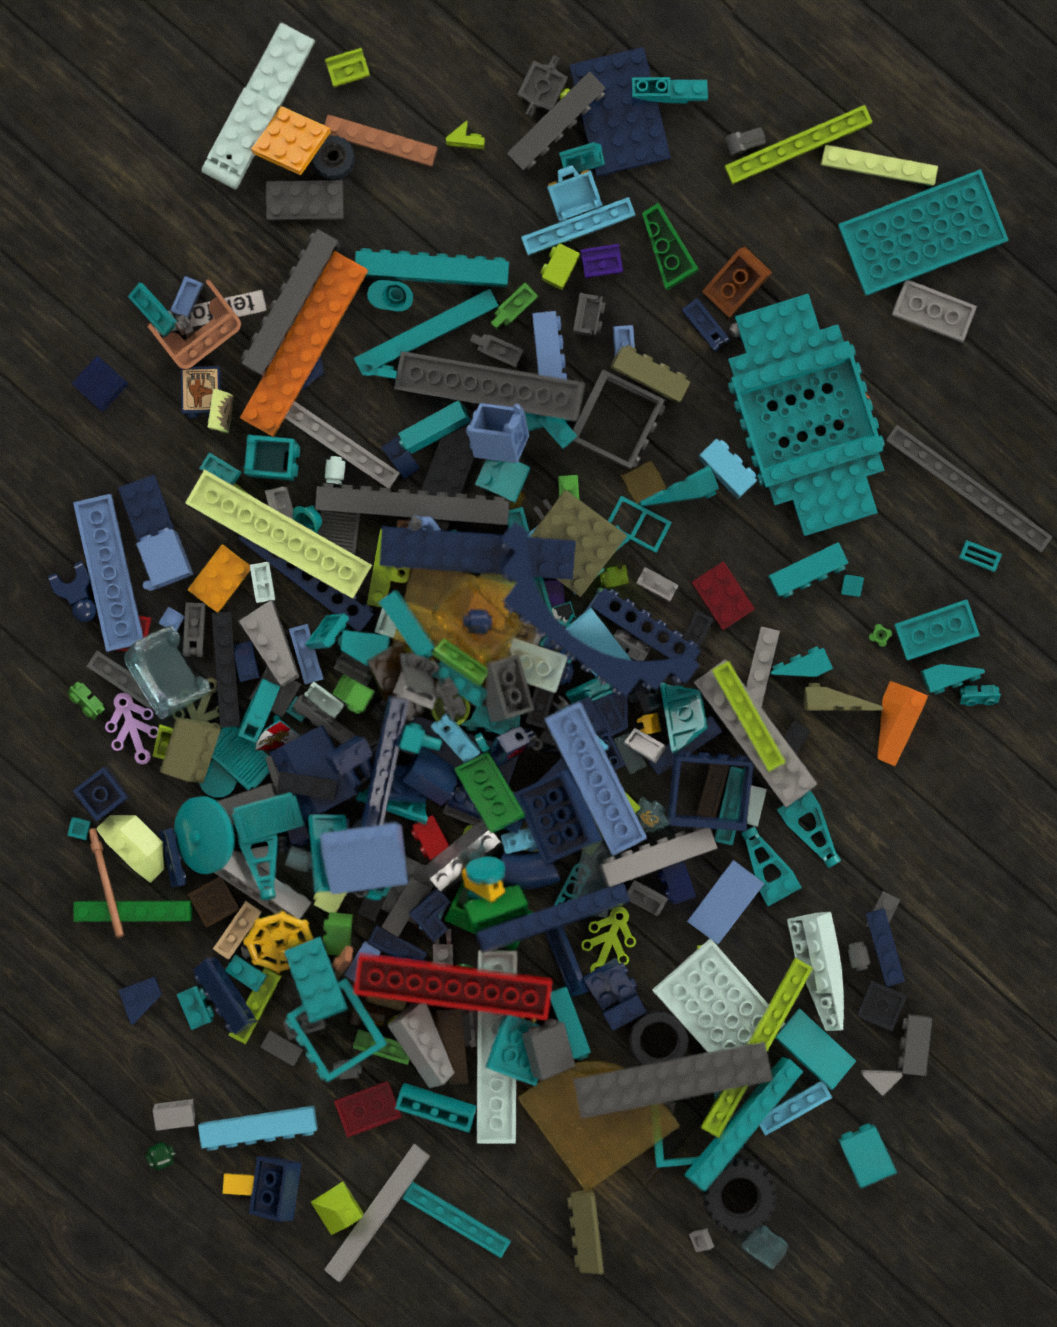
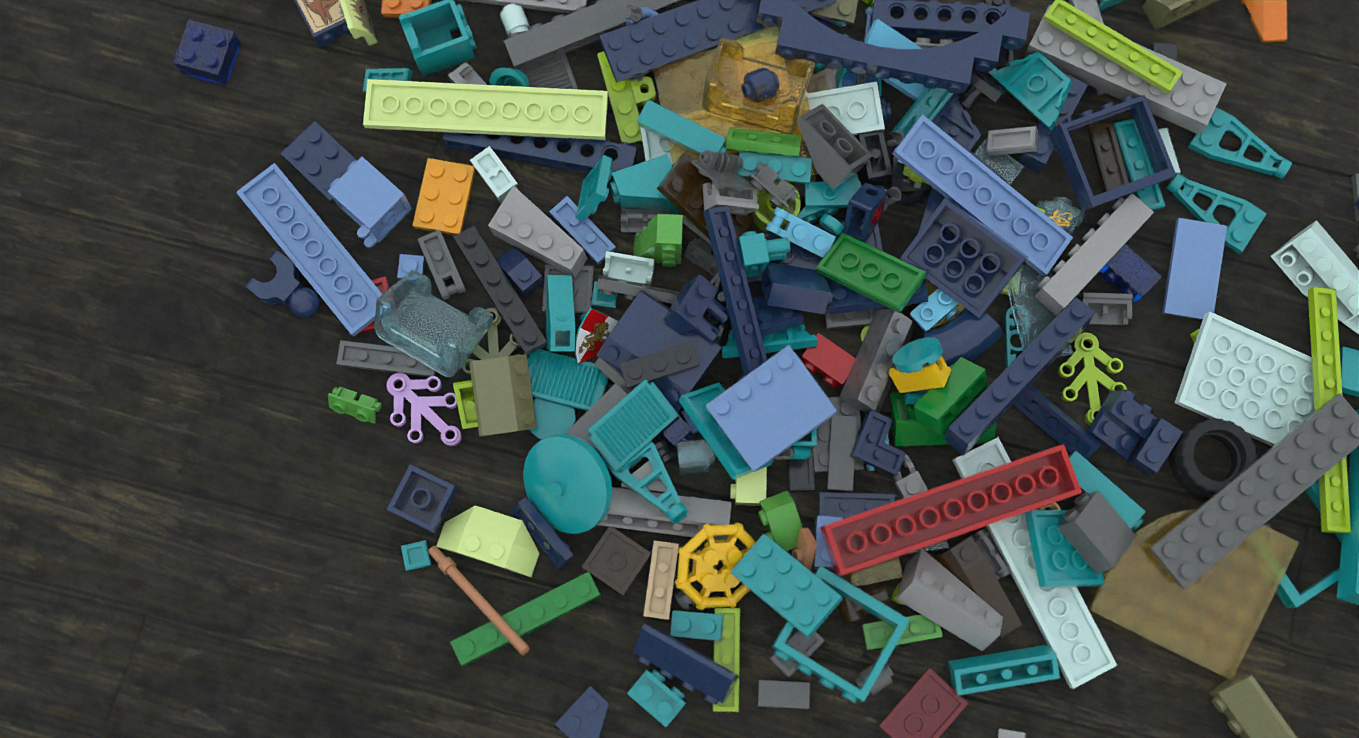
camera: 30 degrees left, 10 degrees down
yellow tile [637,713,661,735] -> none

